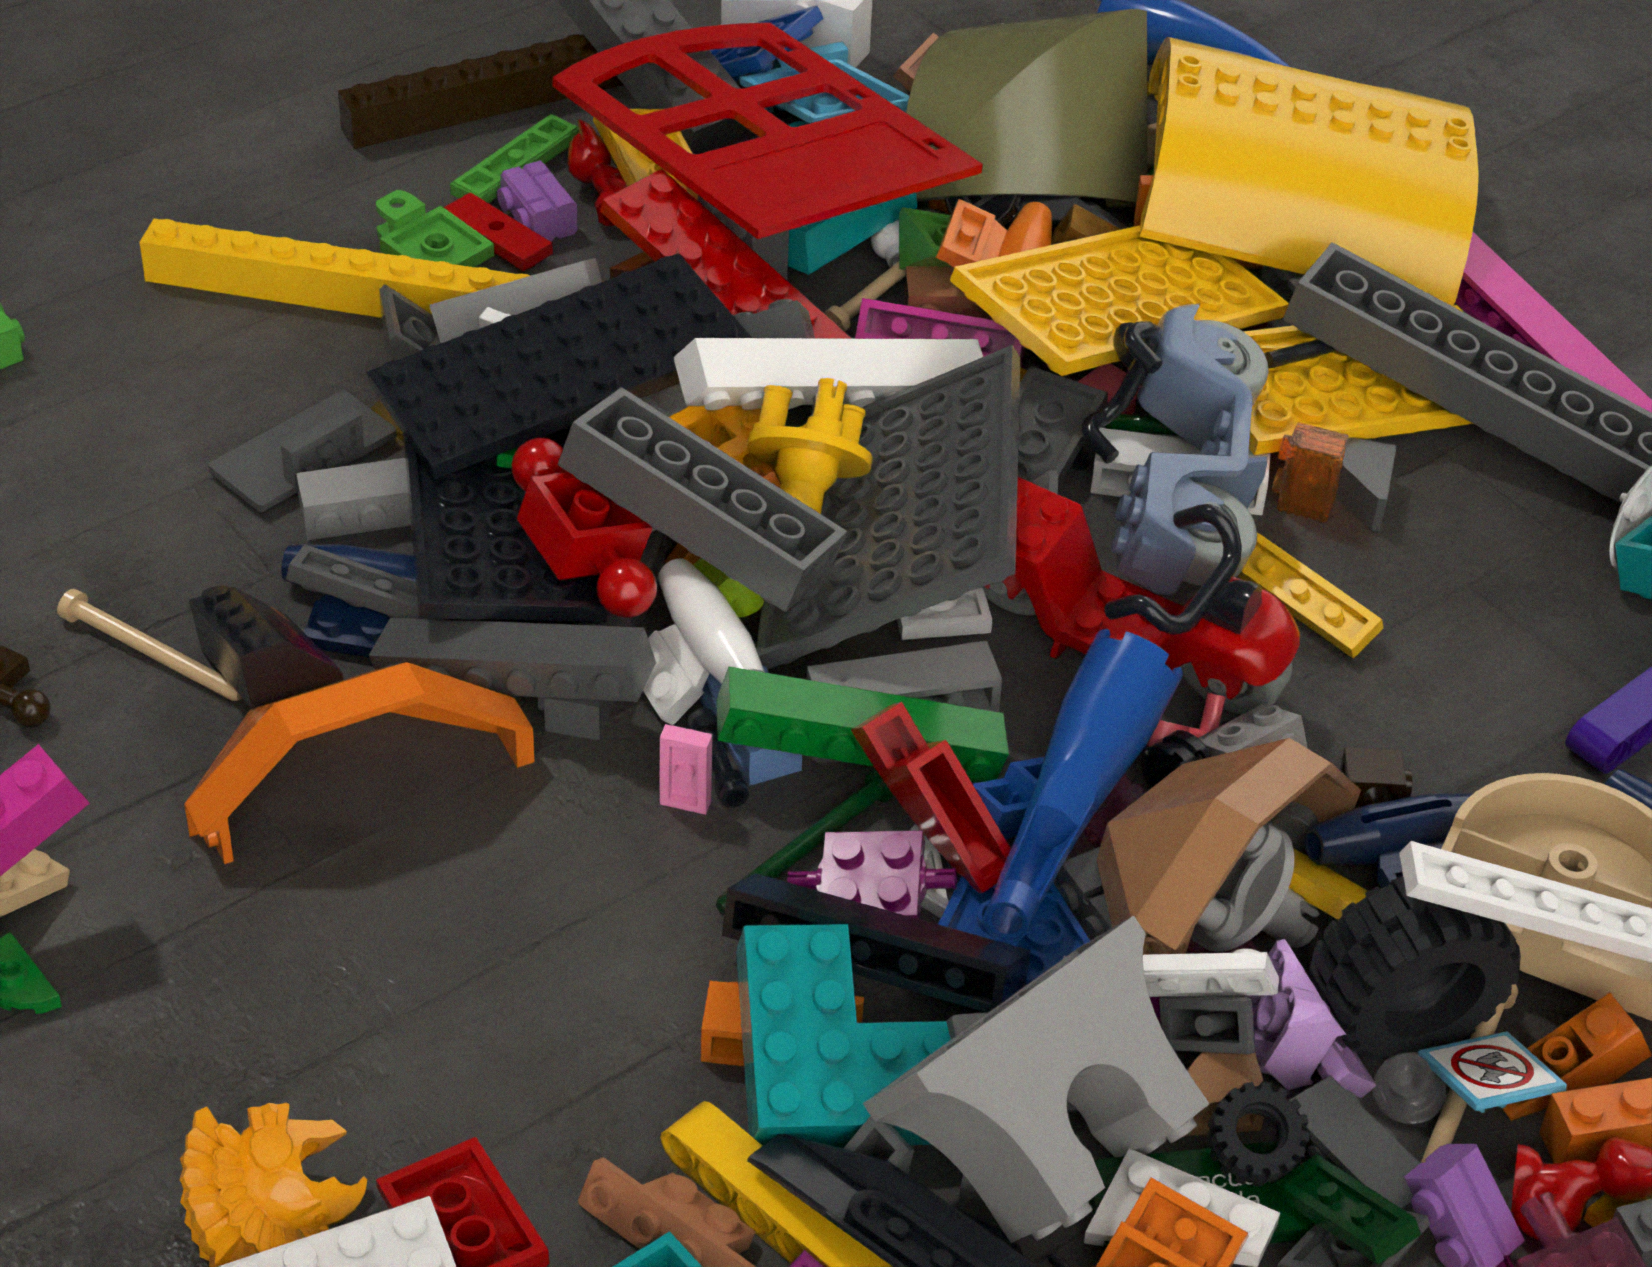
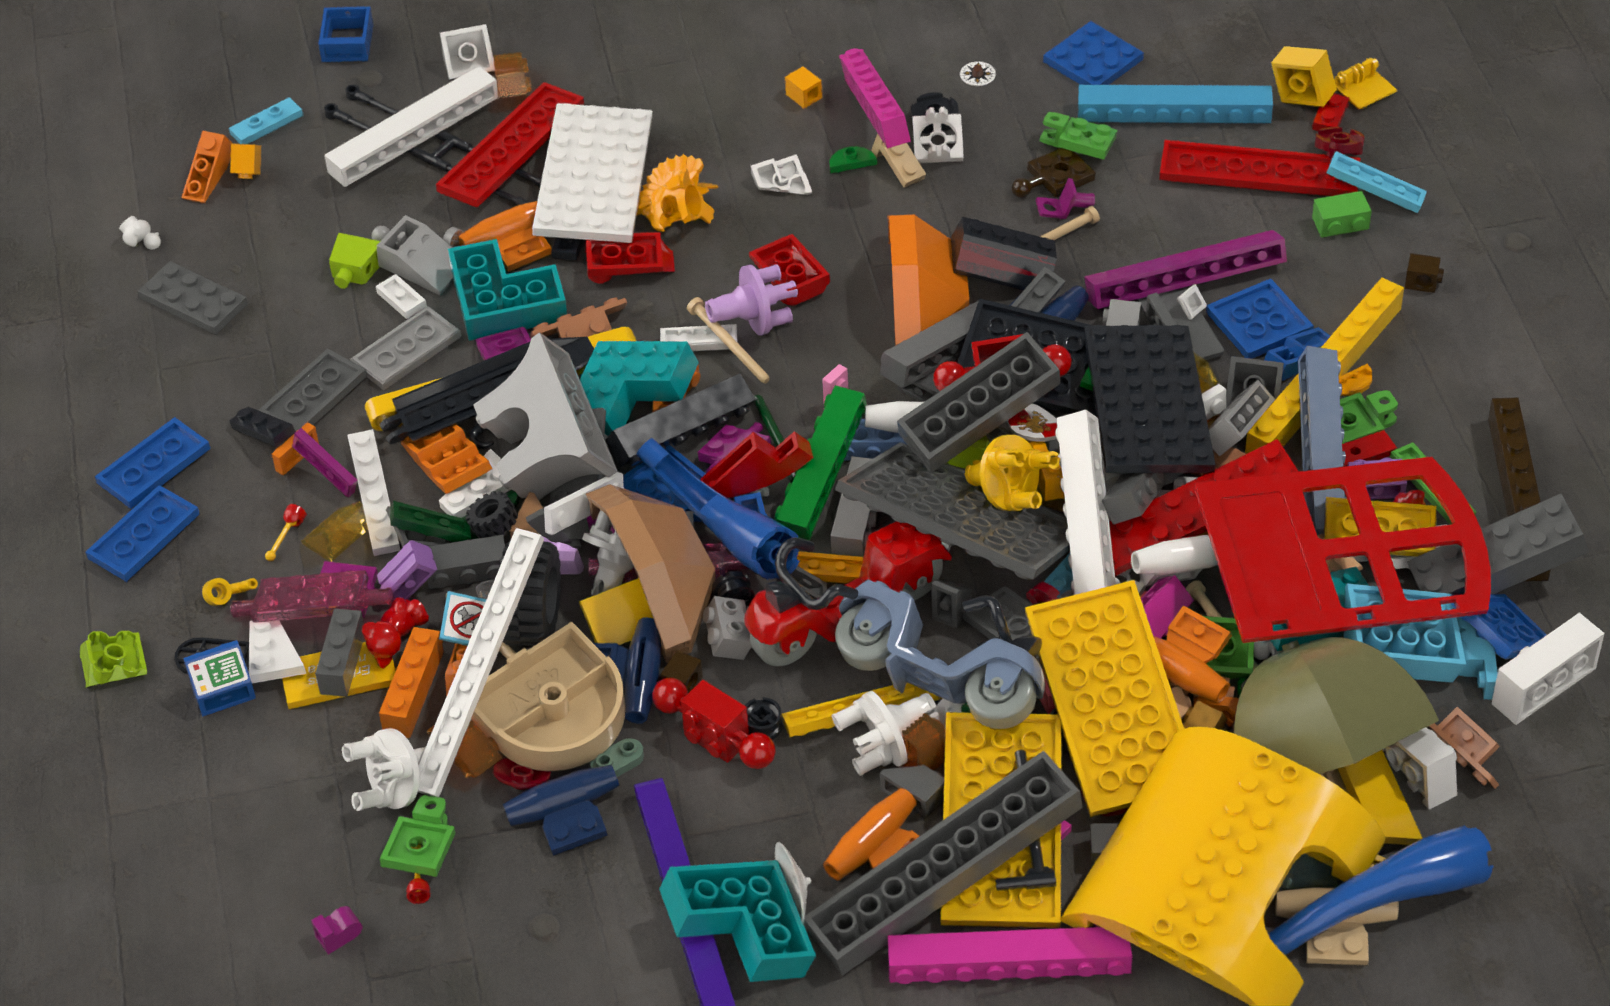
camera: 120 degrees right, 5 degrees up
none -> red brick [652,678,776,769]
none -> white plate [660,324,737,351]
none -> tan bar [687,297,769,383]
none -> lavender piece [705,264,798,335]
none -> black wheel [745,697,782,740]
none -> red slope [749,234,830,306]
none -> white slope [751,154,812,195]
none -> light orange plate [797,551,863,584]
none -> orange plate [823,788,920,881]
none -> white piece [832,691,939,776]
none -> magenta bracket [1036,178,1095,219]
none -> magenta brick [1084,230,1287,309]
none -> white plate [1131,535,1218,587]
none -> white slope [1177,284,1207,320]
none -> blue plate [1206,278,1314,359]
none -> blue slope [1264,327,1330,381]
none -> sand blue brick [1298,346,1347,535]
none -> dark brown brick [1404,253,1444,293]

